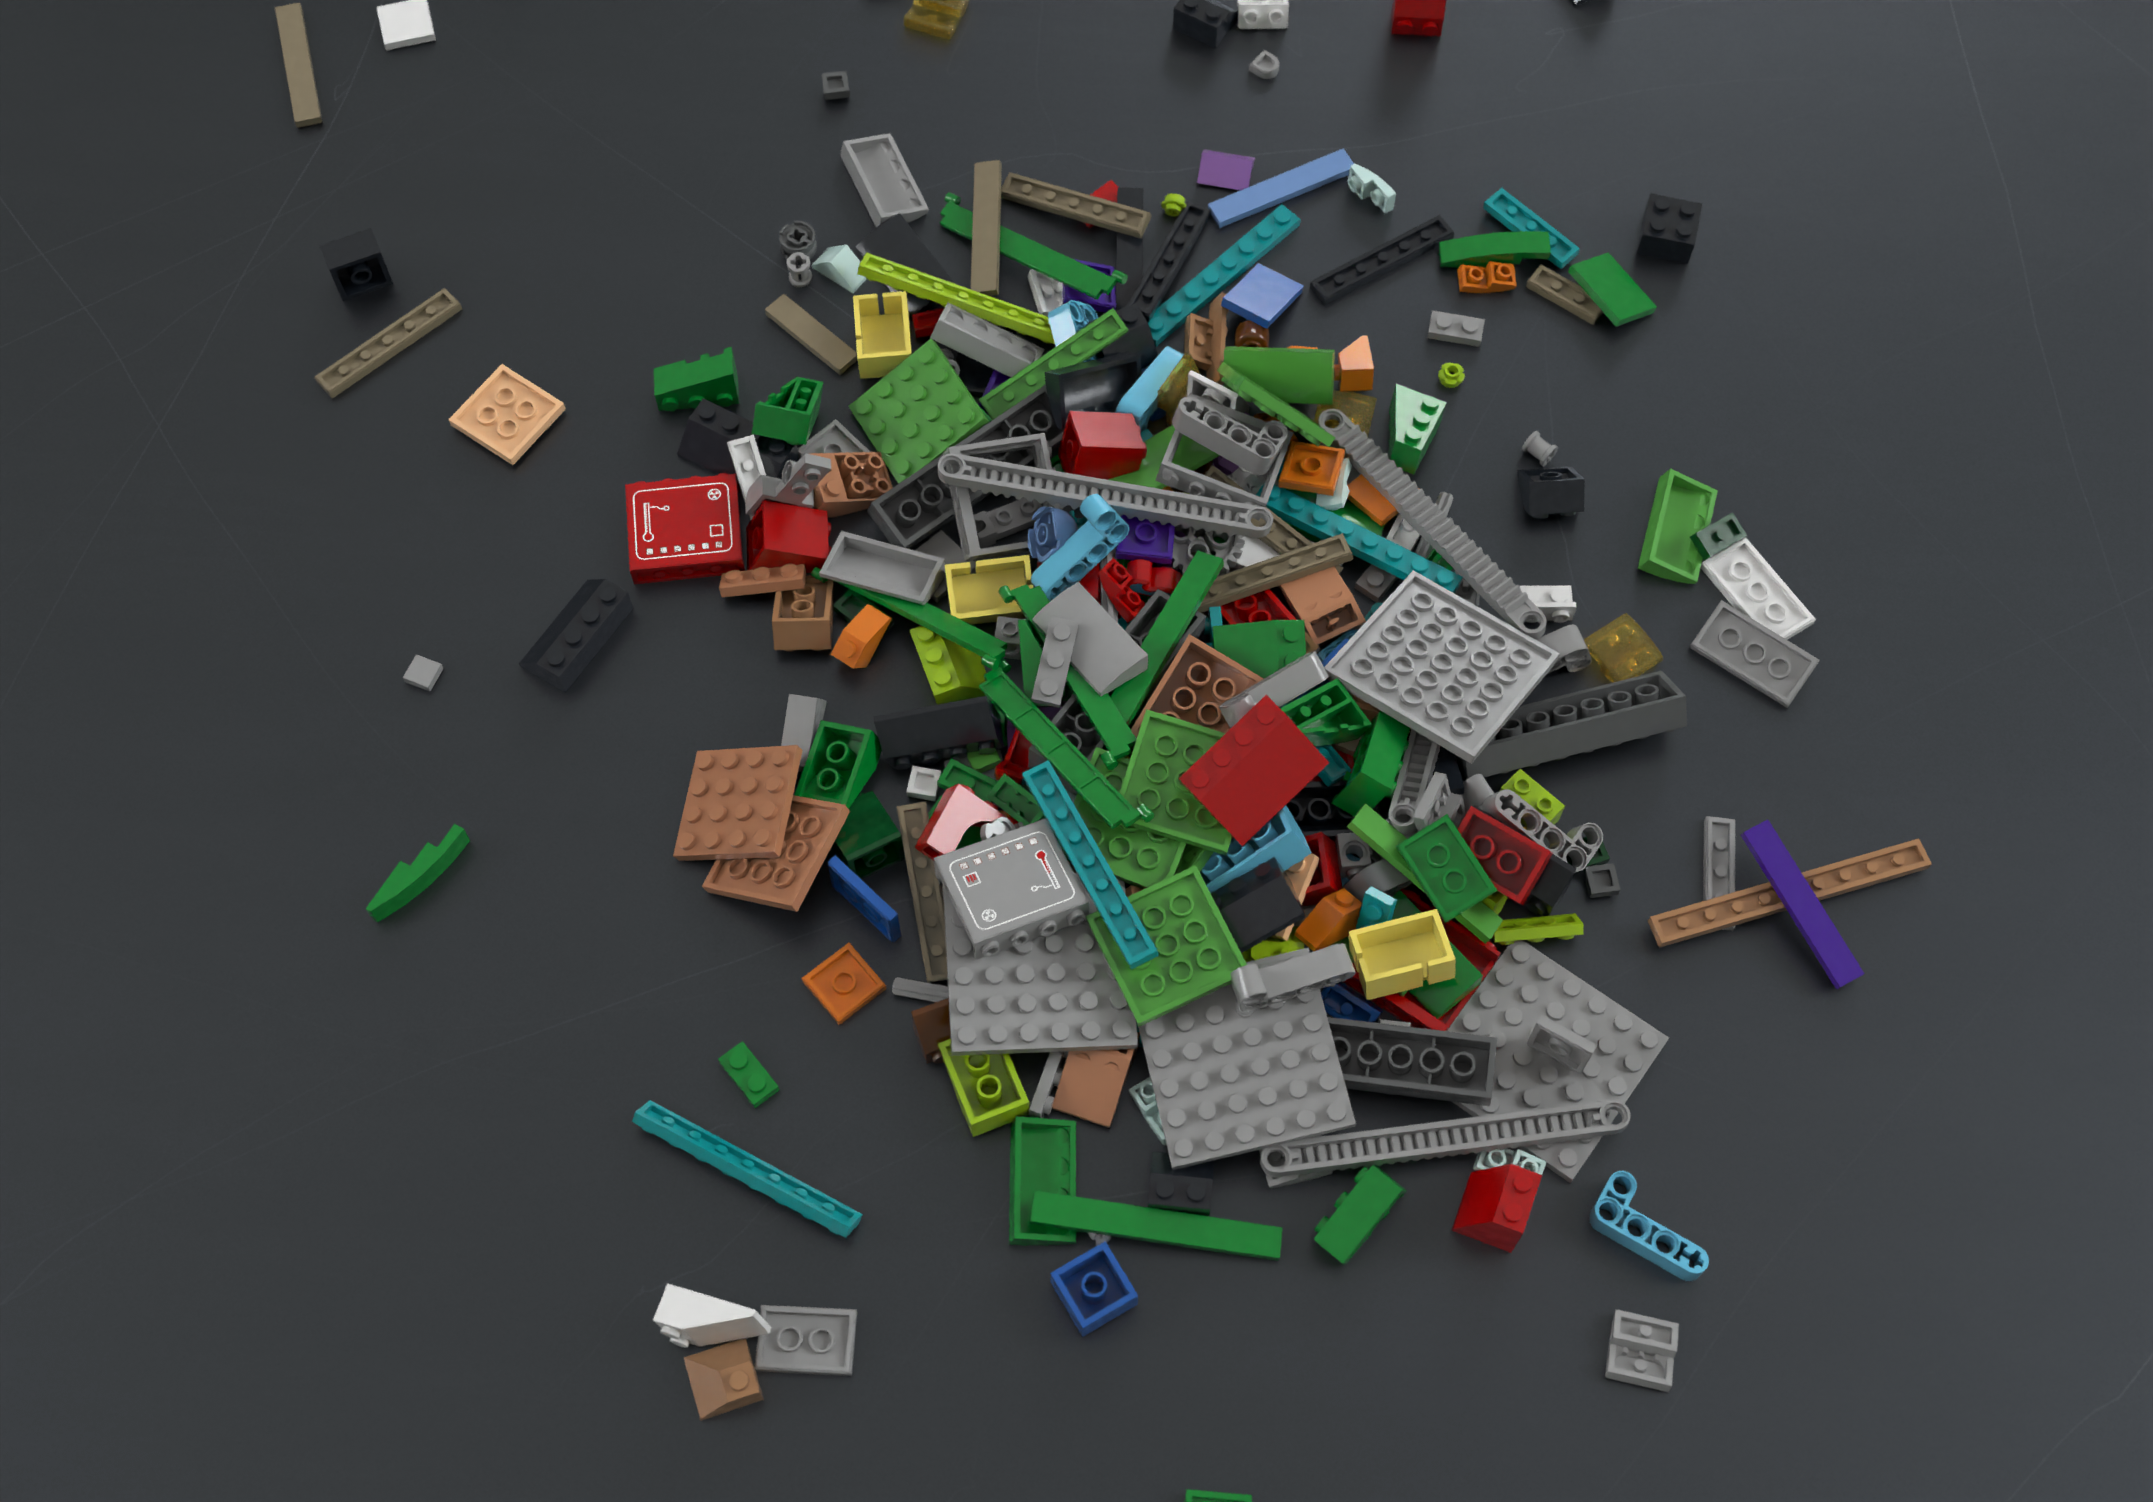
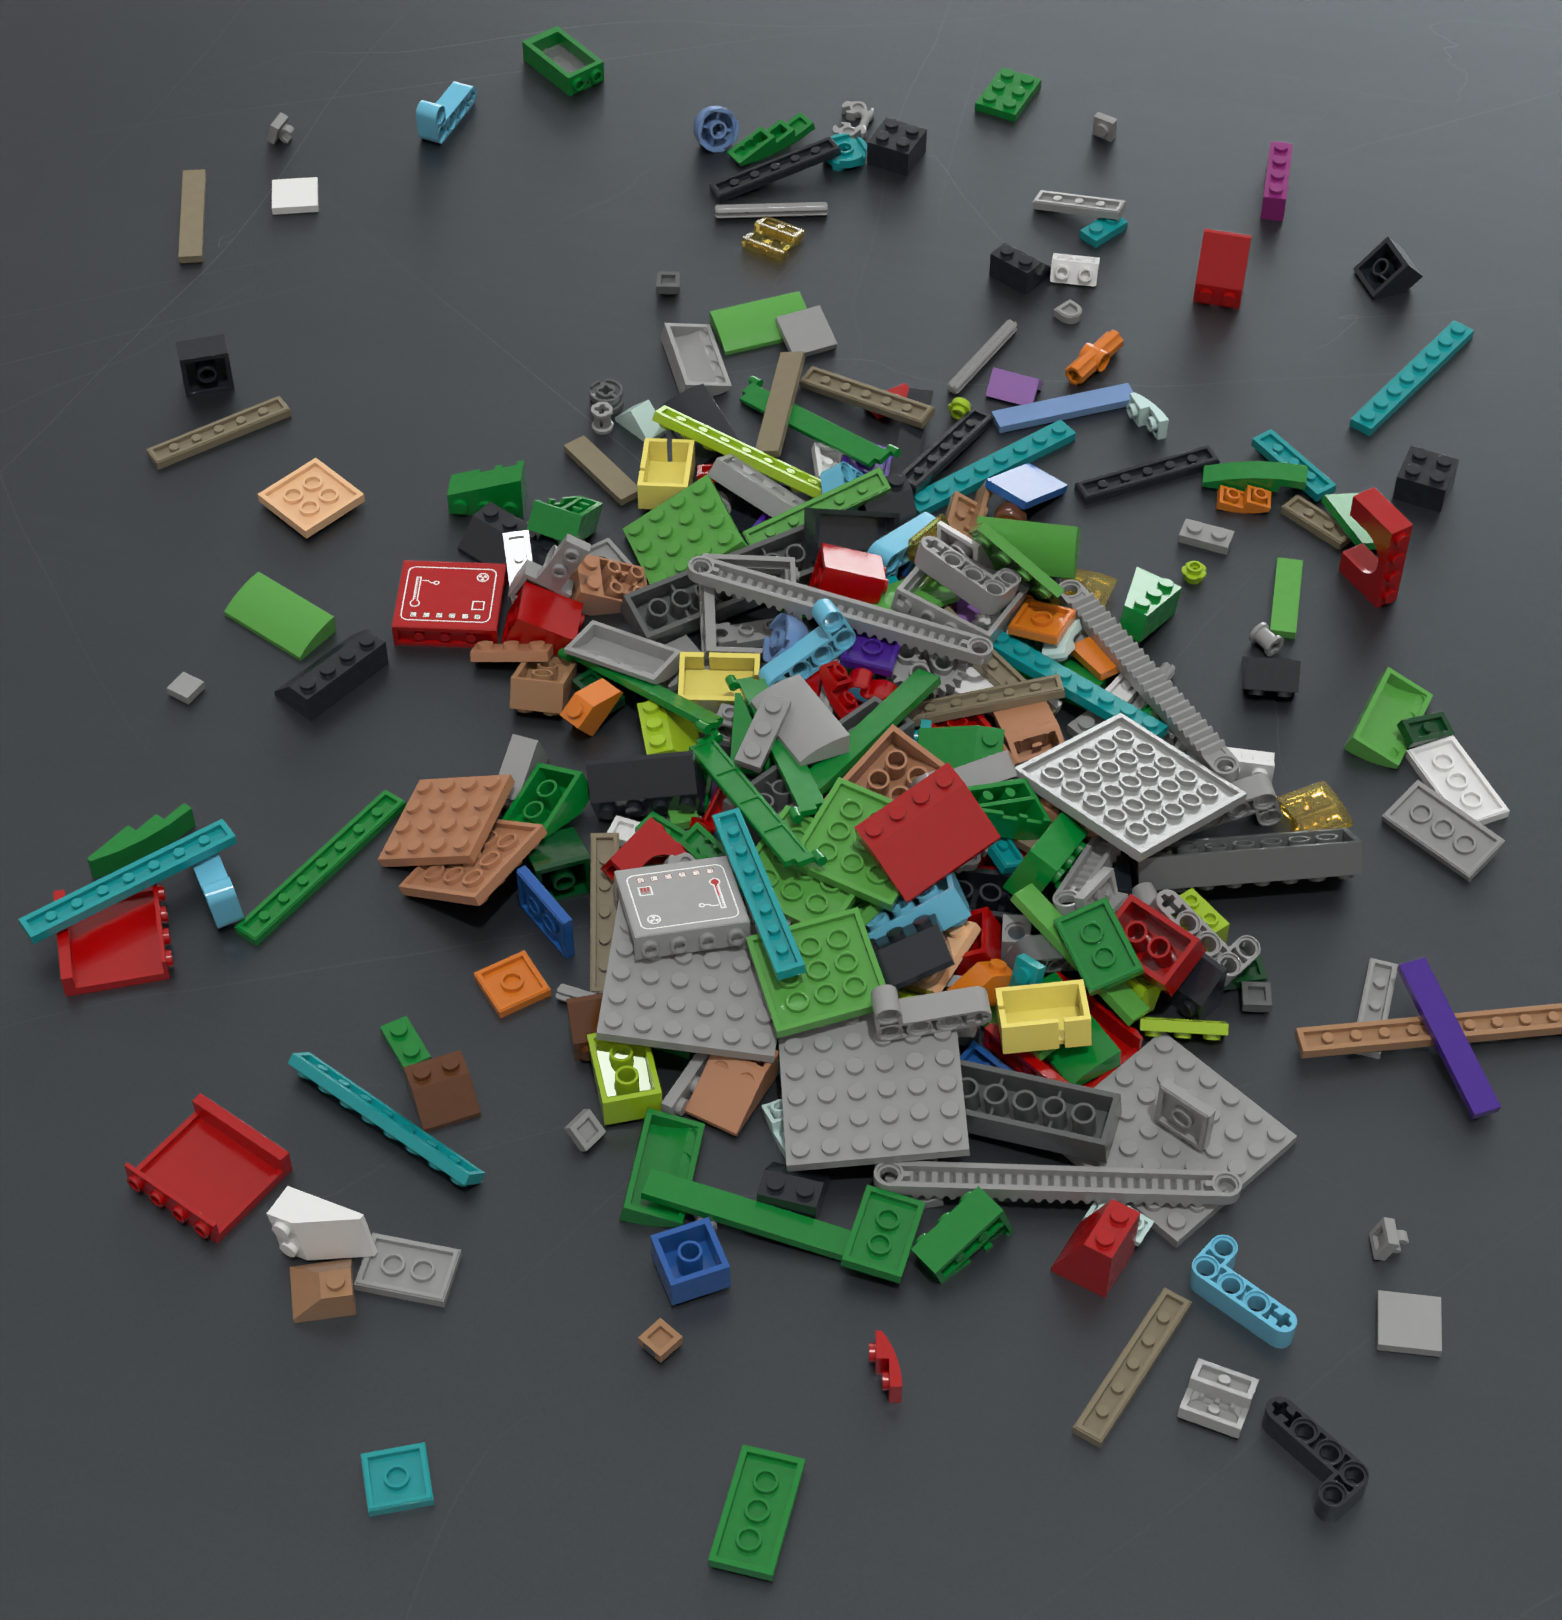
camera: 10 degrees right, 15 degrees down
orange slope [1334,335,1374,392] -> none
none -> teal plate [18,819,237,944]
none -> red panel [53,883,174,997]
none -> red panel [124,1093,293,1244]
none -> medium azure beam [192,853,245,929]
none -> bright green slope [224,572,336,661]
none -> green tile [235,790,406,946]
none -> reddish brown slope [403,1050,481,1132]
none -> light grey plate [564,1109,606,1151]
none -> medium nougat plate [638,1318,683,1363]
none -> bright green slope [710,291,807,355]
none -> light grey tile [775,305,838,357]
none -> green plate [840,1184,926,1284]
none -> red slope [869,1331,902,1403]
none -> light grey axle [947,319,1017,395]
none -> orange piece [1065,329,1124,385]
none -> dark tan tile [1072,1287,1192,1448]
none -> black beam [1262,1396,1369,1523]
none -> bright green tile [1270,557,1303,639]
none -> red arch [1339,487,1413,608]
none -> teal plate [1349,320,1474,436]
none -> light grey tile [1369,1217,1409,1261]
none -> light grey tile [1377,1290,1442,1357]

